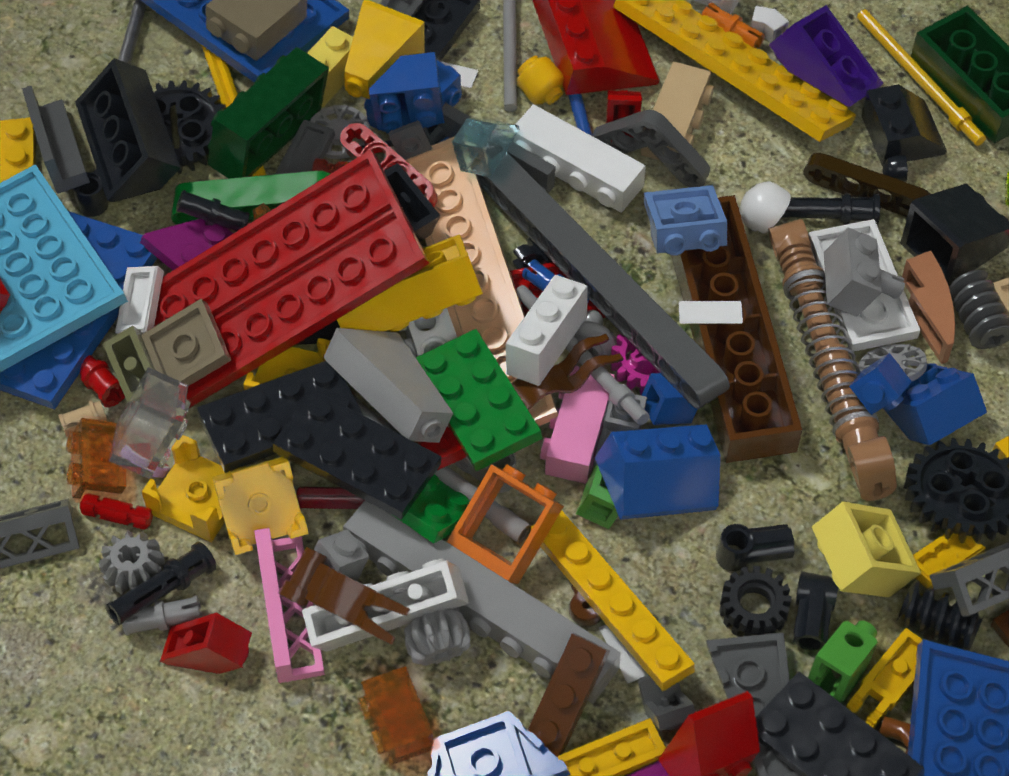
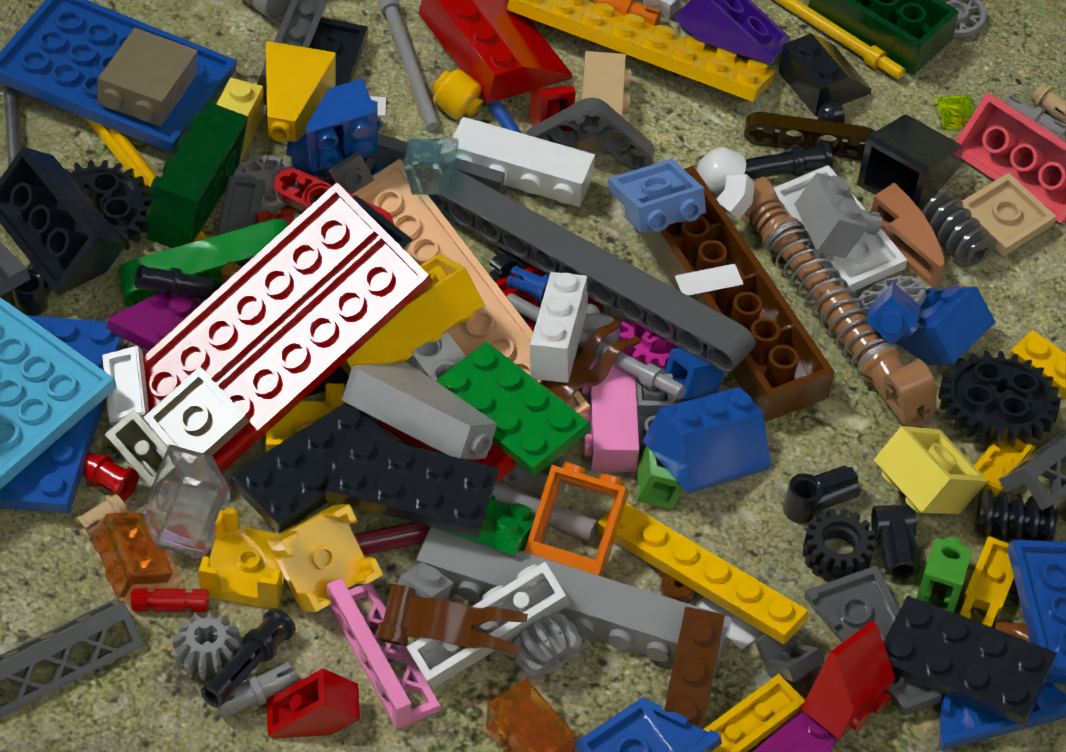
camera: 20 degrees left, 5 degrees down
none -> white piece [716,174,755,220]

